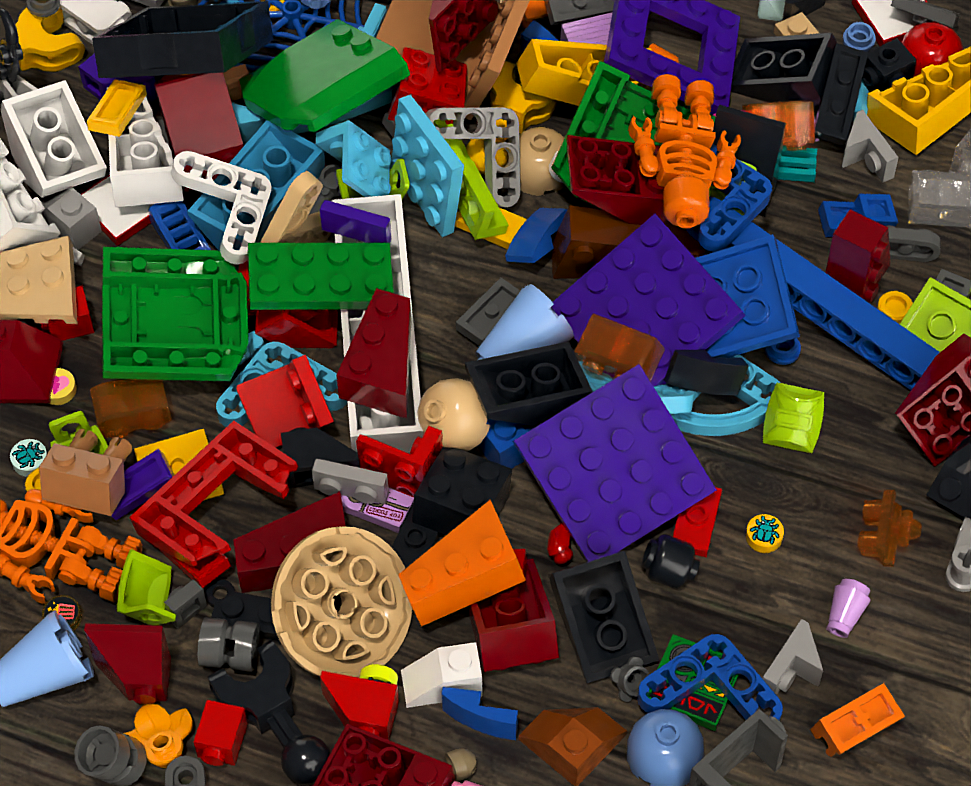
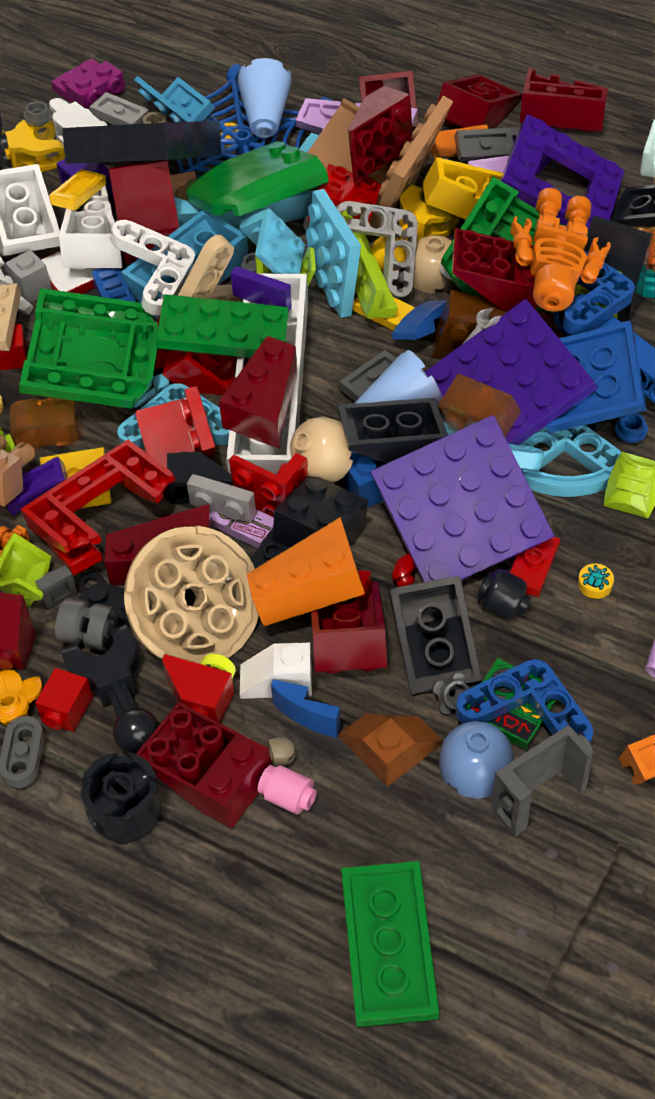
camera: 10 degrees right, 5 degrees down
black slope [664,350,749,395] -> none
light grey slope [763,619,823,695] -> none
none -> light grey hand [463,308,501,344]

